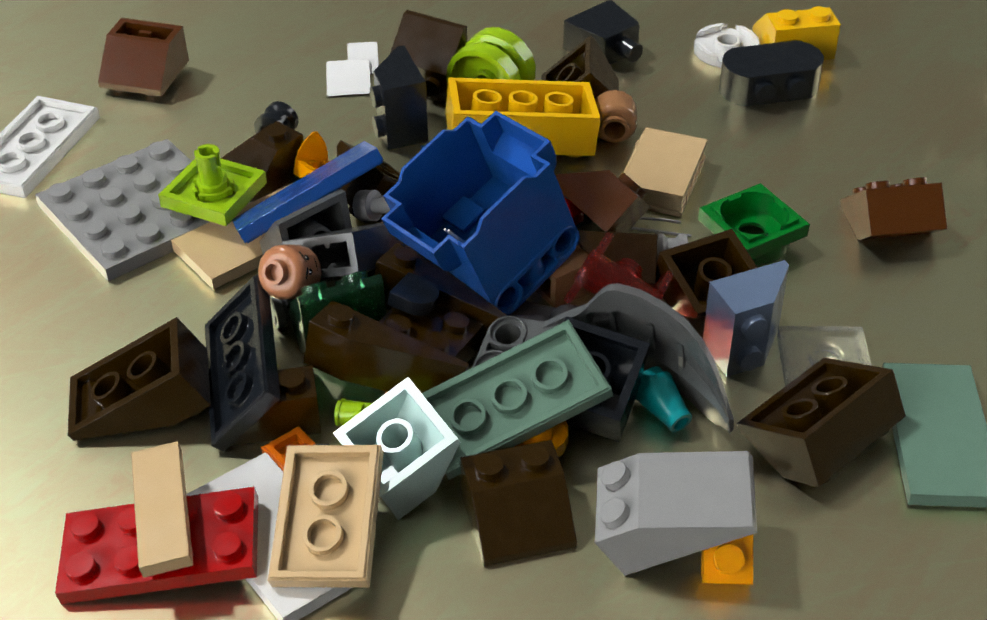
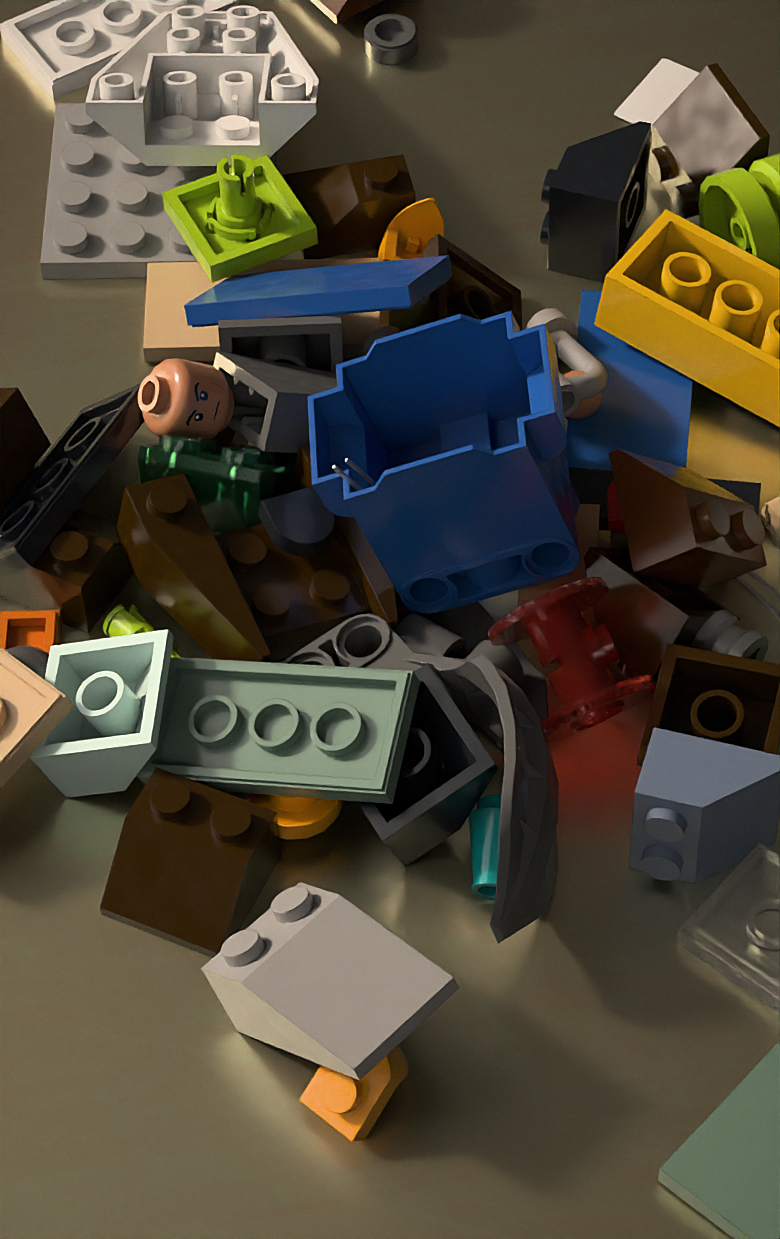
camera: 40 degrees right, 10 degrees up
black wheel [254,101,299,134] -> none
white sticker [326,59,371,97] -> none
dark brown slope [737,357,906,487] -> none
none -> white wedge [85,5,319,166]
none -> dark grey tile [364,14,419,65]

